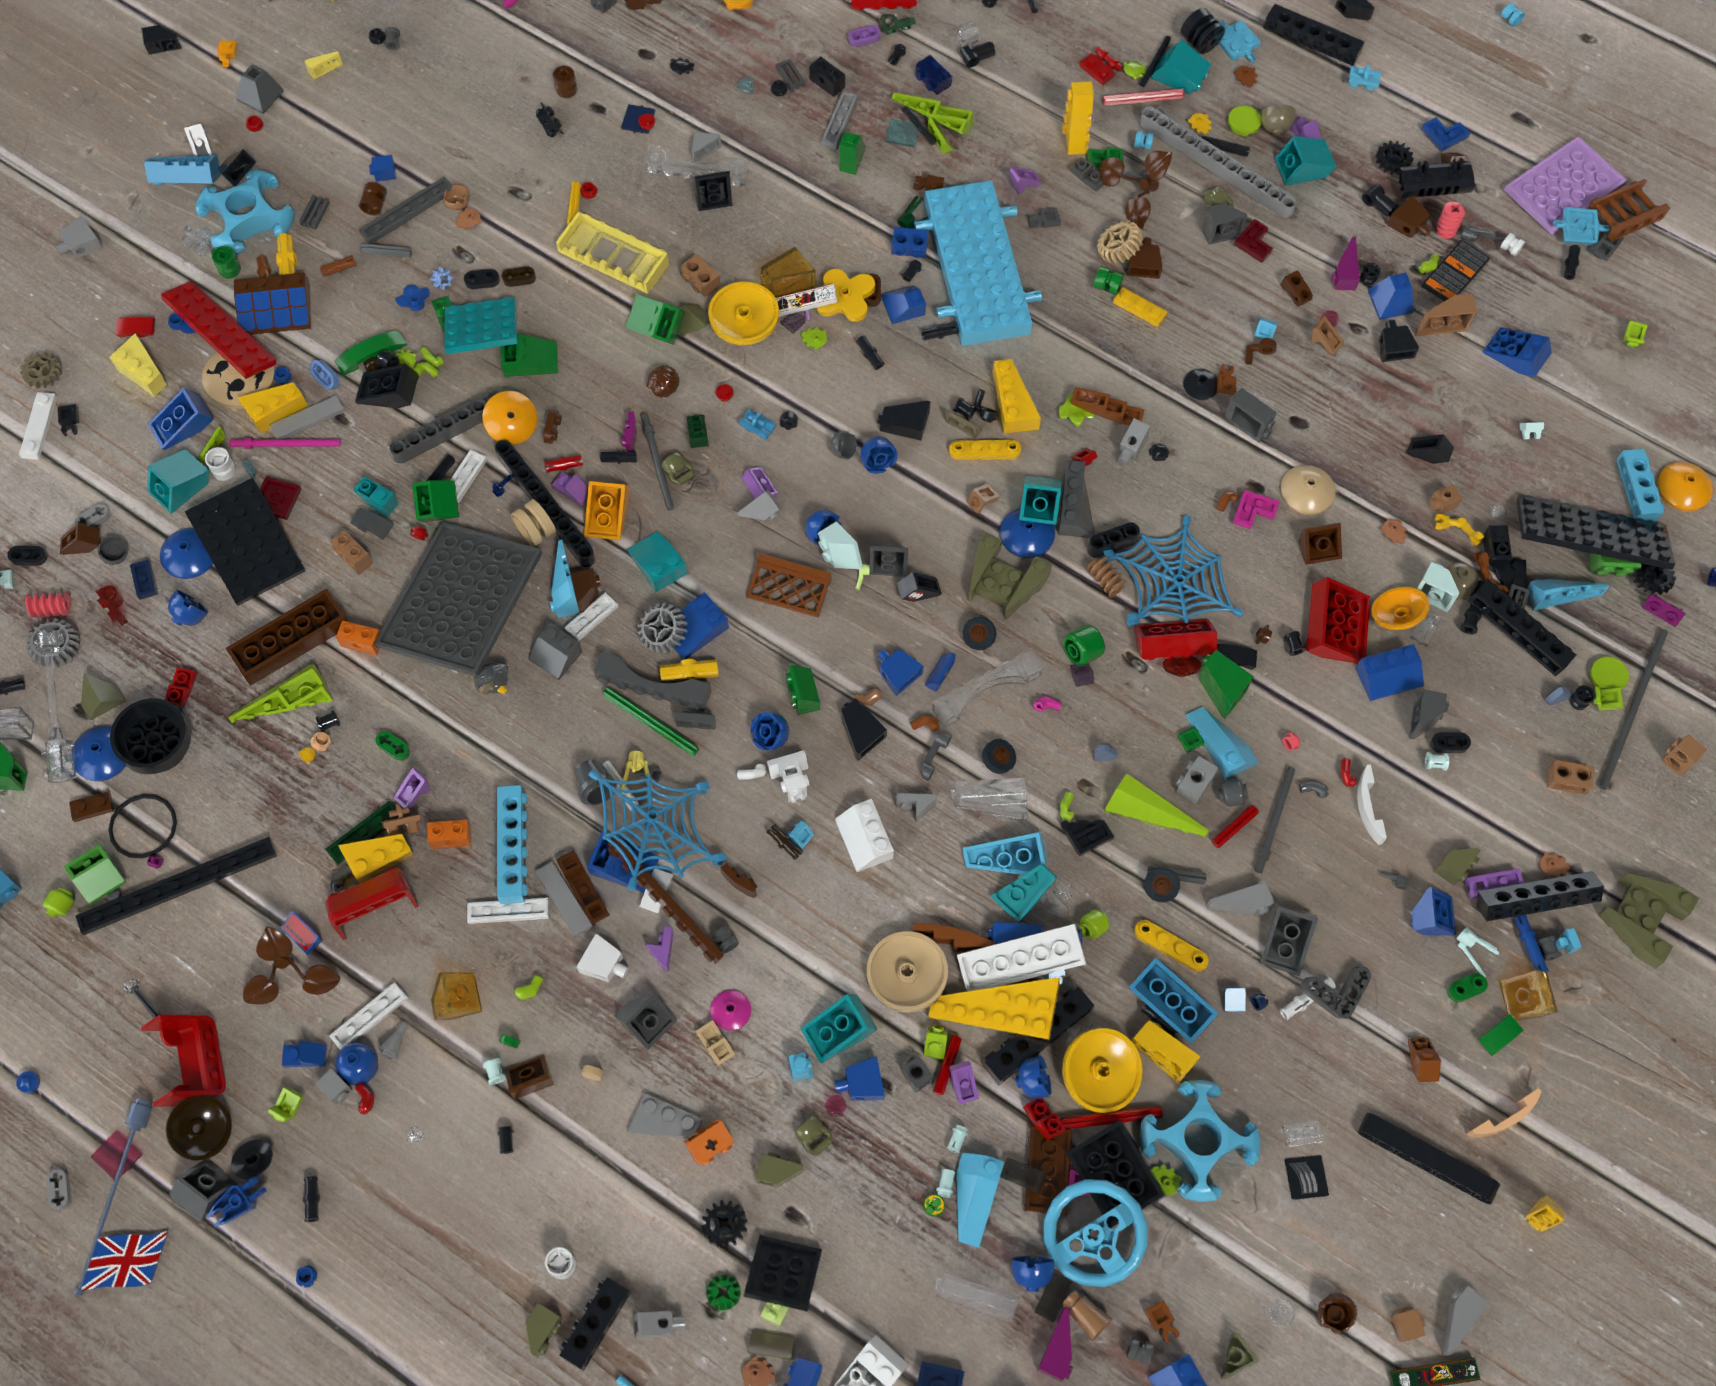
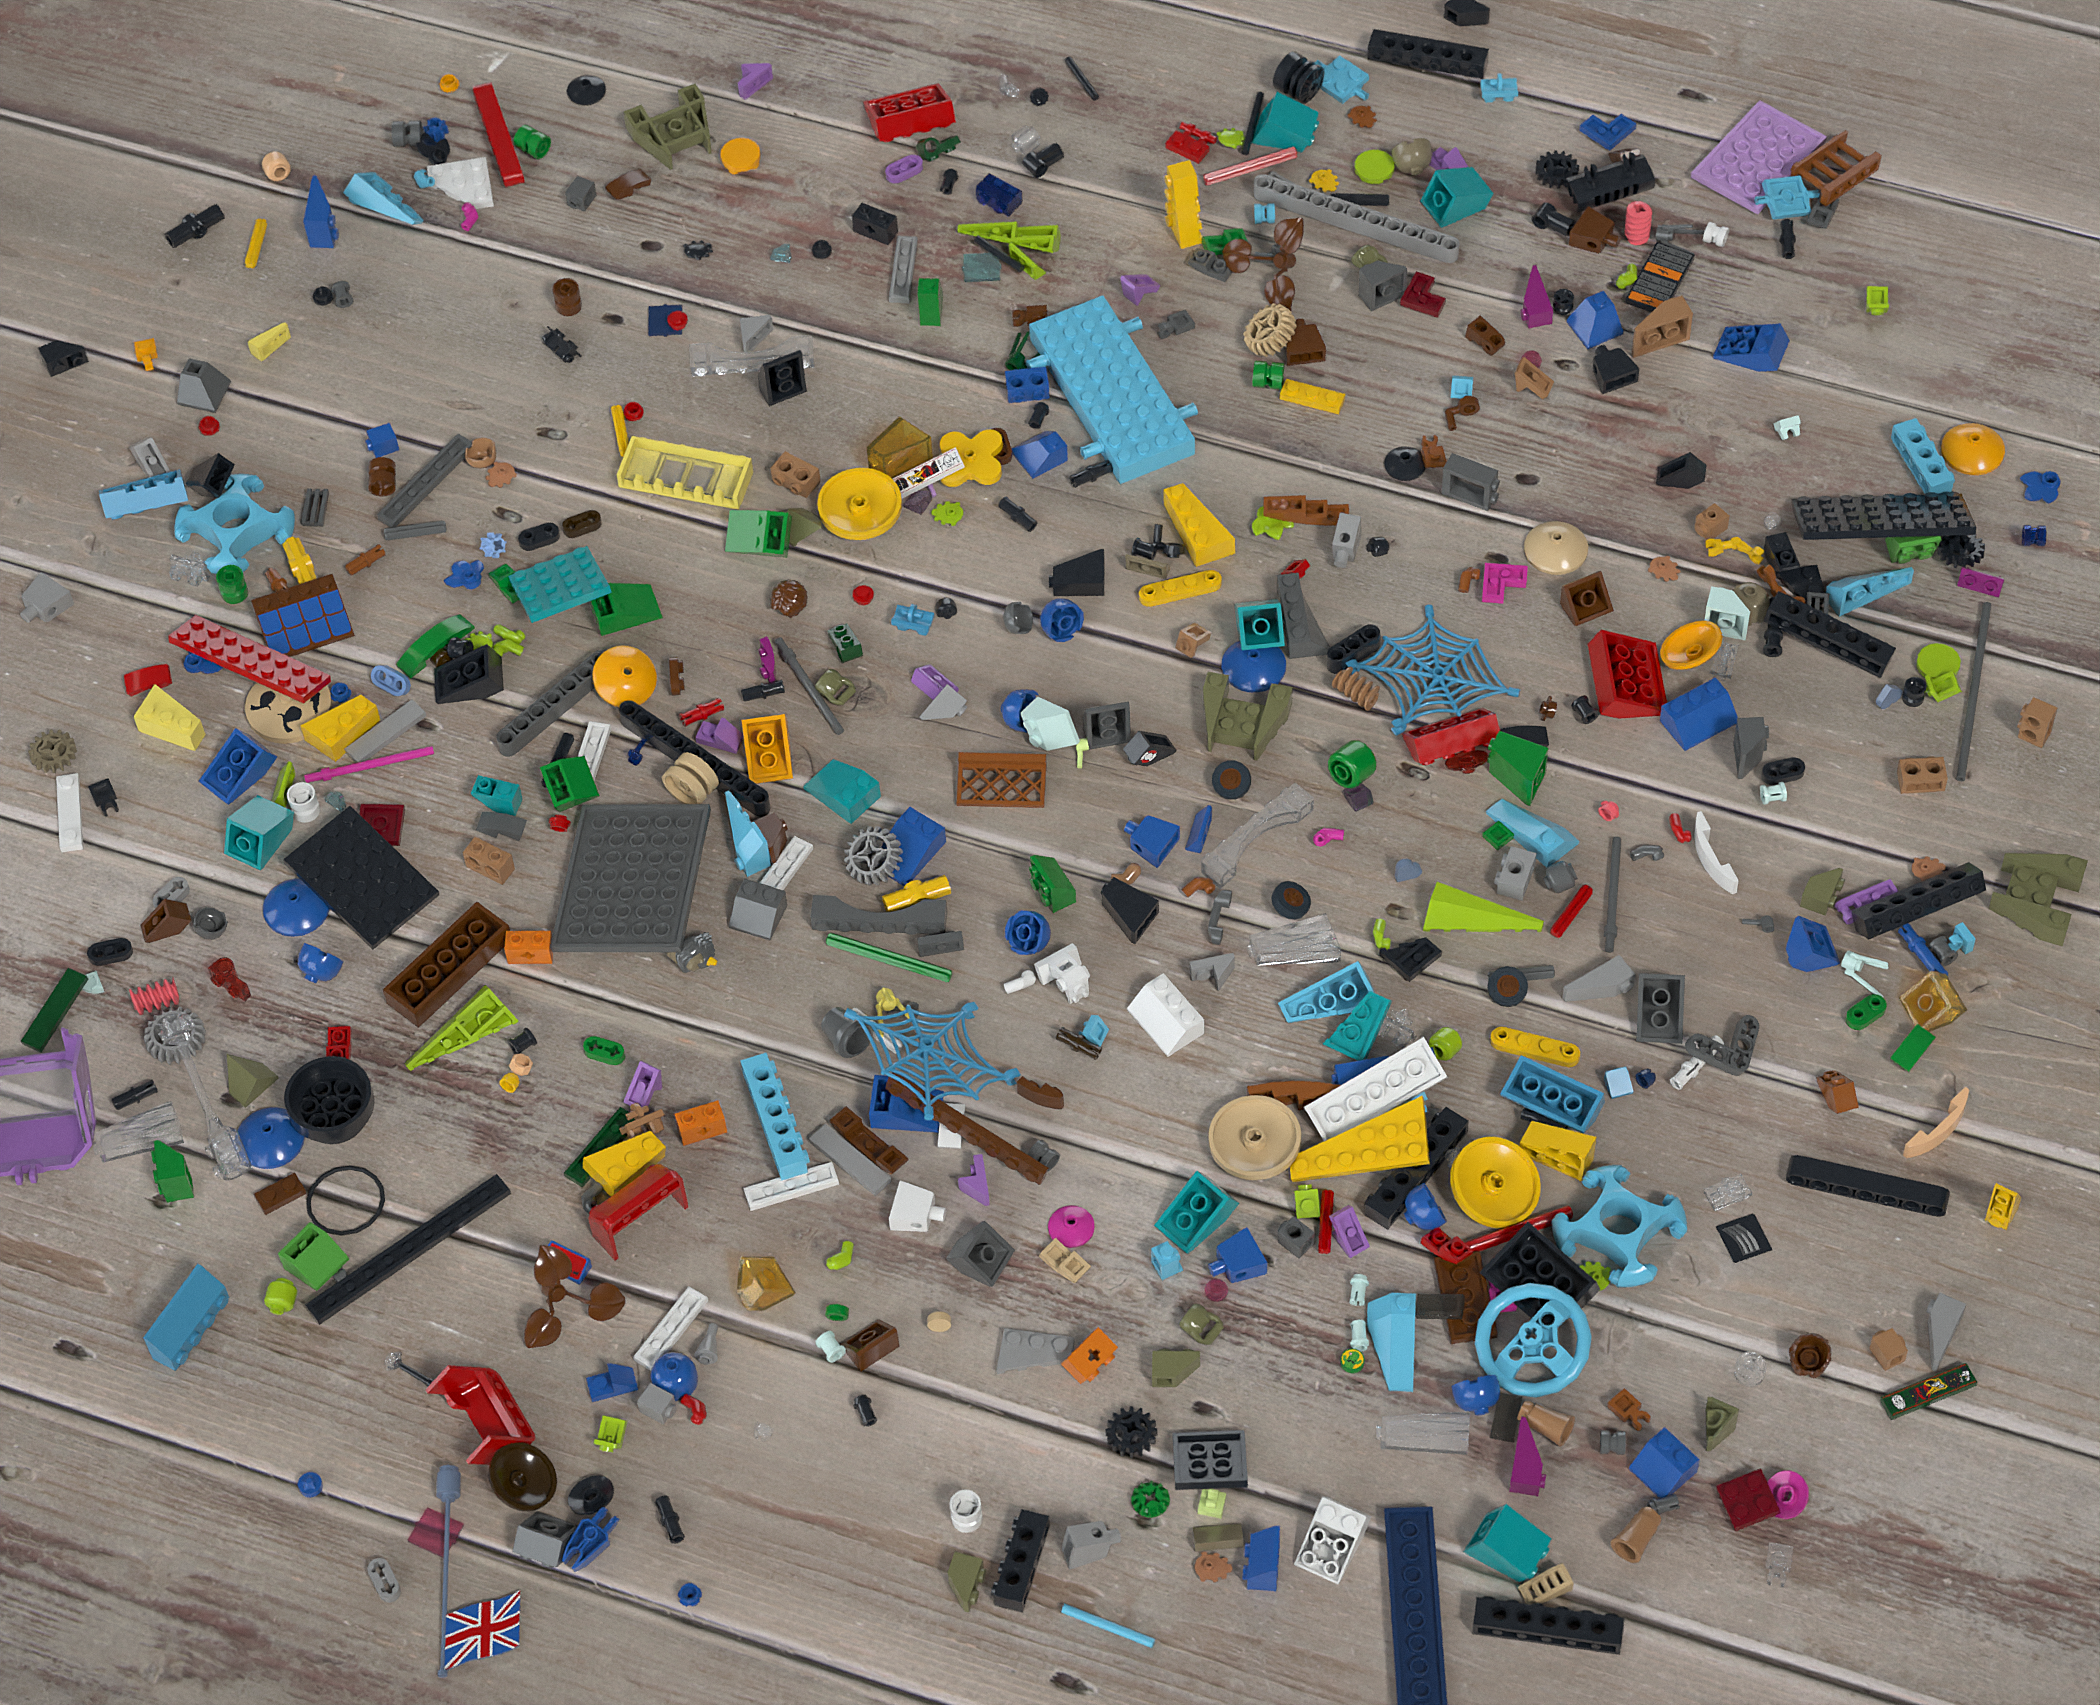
camera: 10 degrees left, 10 degrees down
dark blue plate [130,560,158,600] -> none
magenta rock [147,855,164,869] -> none
dark grey tile [776,59,806,92] -> none

